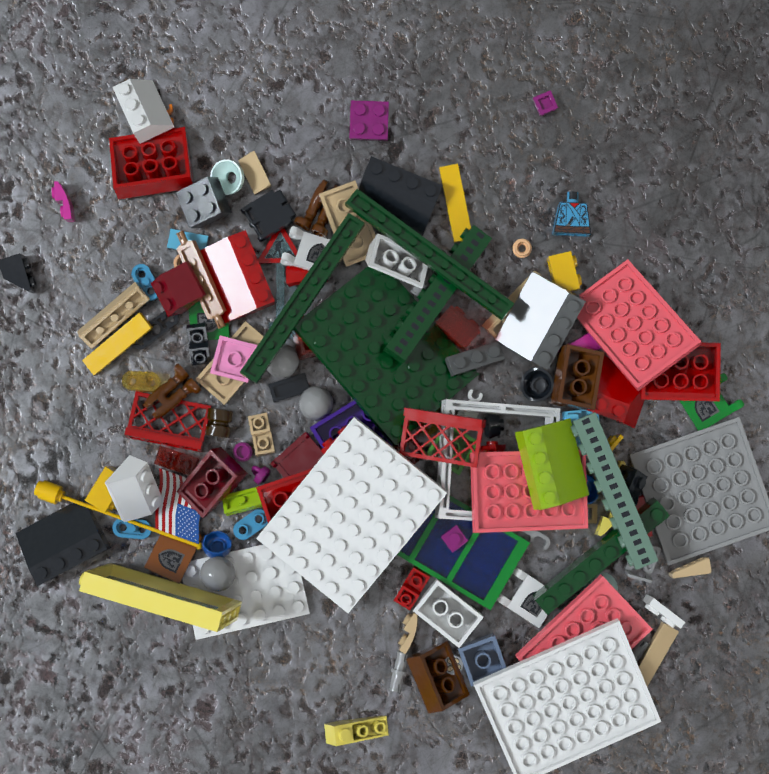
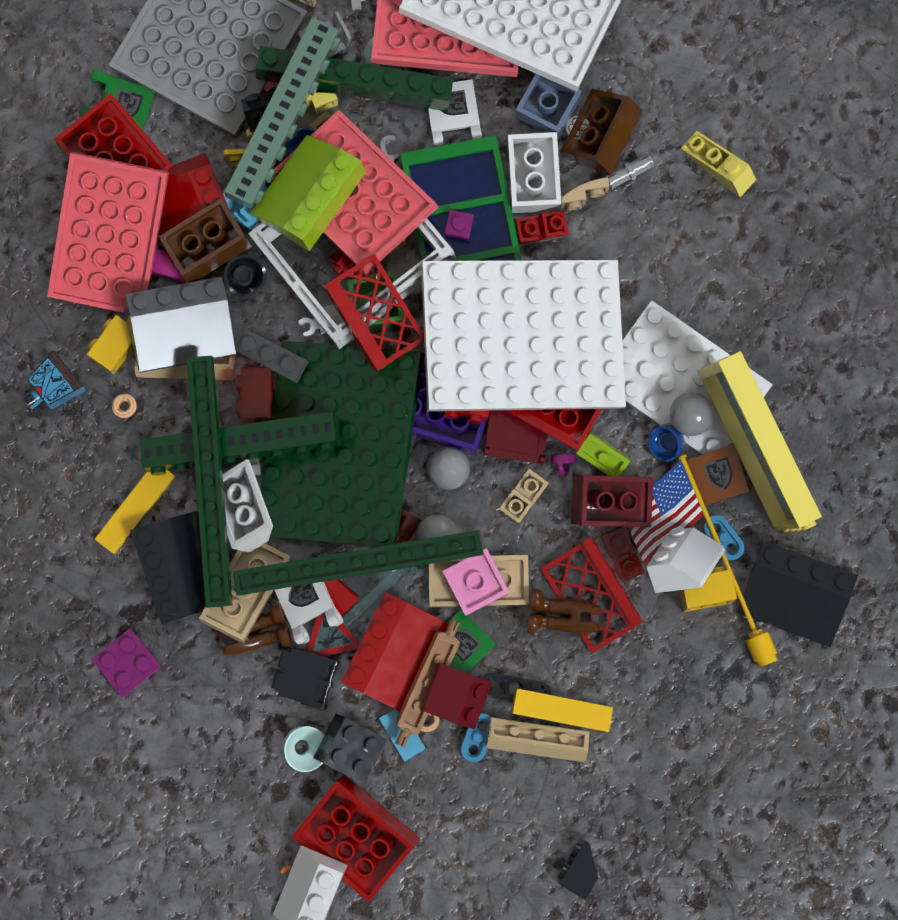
camera: 135 degrees left, 5 degrees down
dark pink slope [51,181,75,222] -> none
clear yellow plate [122,371,161,393] -> none
black slope [186,323,211,366] -> none
dark brown wheel [205,408,233,438] -> none
magenta plate [233,442,253,462] -> none
dark azure plate [233,509,268,540] -> none
tan slope [238,151,272,195] -> none
black tile [268,373,310,403] -> none
black cone [484,413,504,439] -> none

